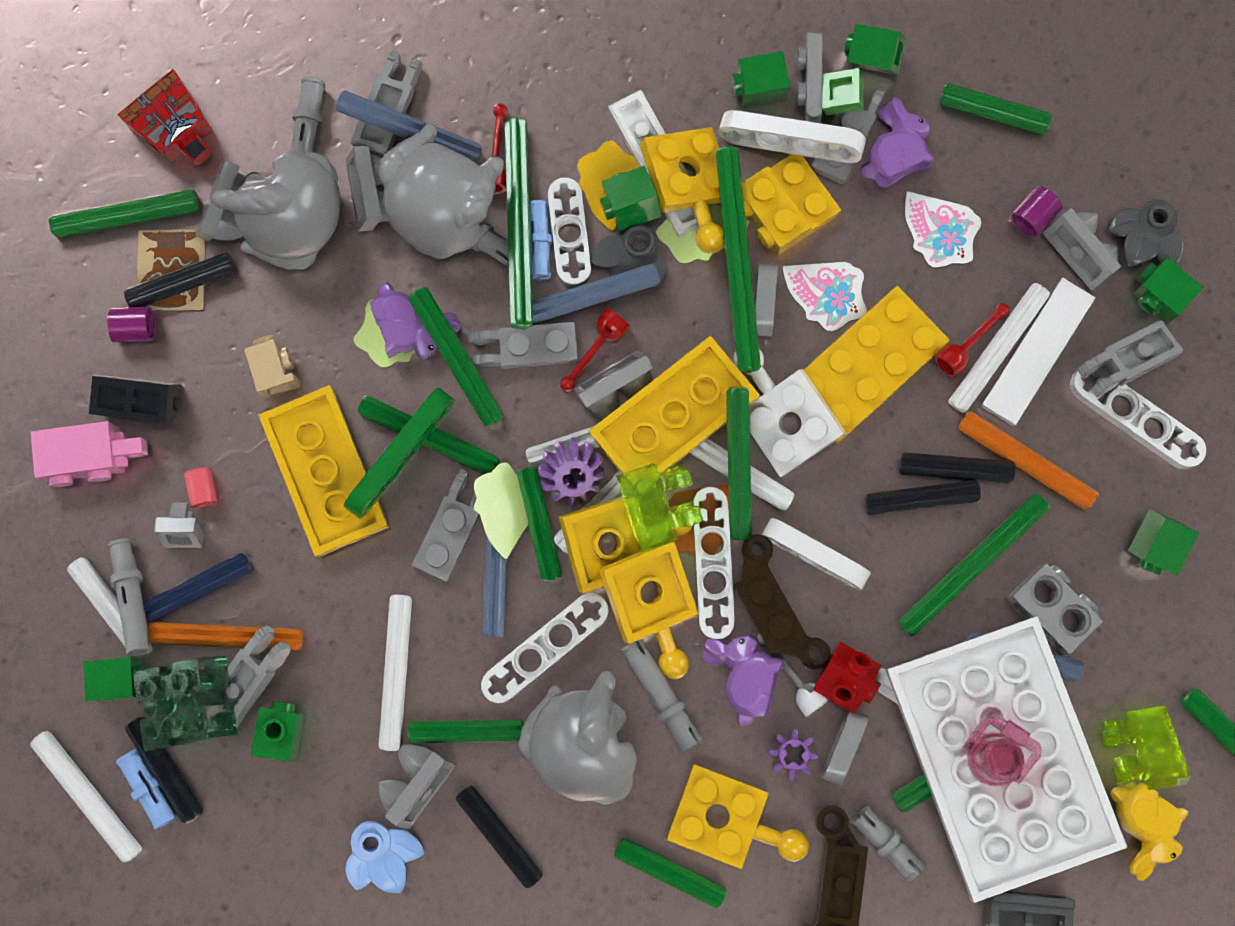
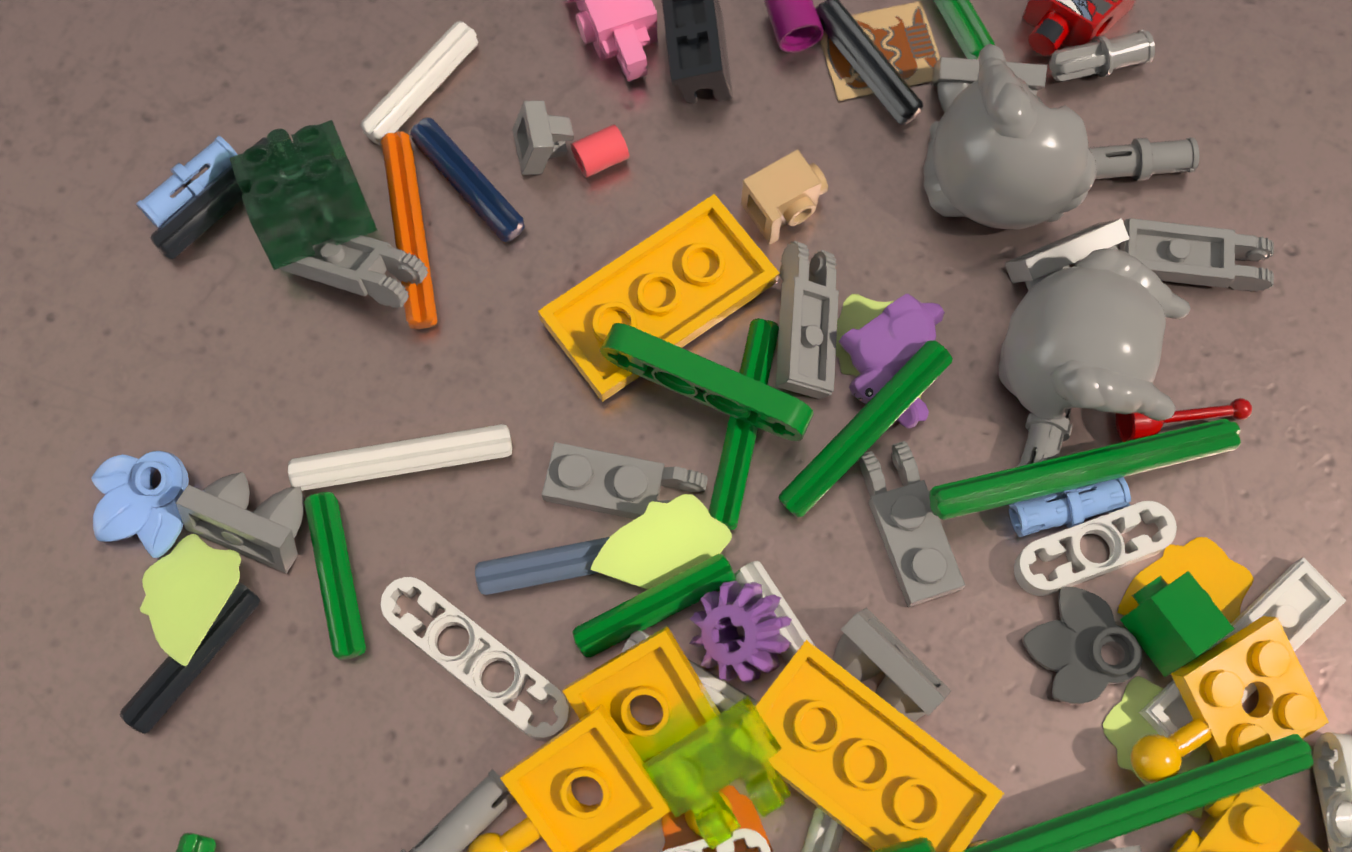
camera: 70 degrees right, 10 degrees down
white axle [30,731,142,863] -> none
green brick [83,657,149,702] -> none
light grey pin [108,538,152,657] -> none
green brick [250,701,306,762] -> none
sand blue axle [335,90,481,163] -> none
light grey piece [518,671,637,805] -> none
sand blue axle [533,264,660,324] -> none
red hinge [560,307,630,391] -> none
none -> yellowish green sticker [140,534,241,666]
none -> light grey hinge [776,241,839,399]
none -> light grey axle [1049,30,1155,81]

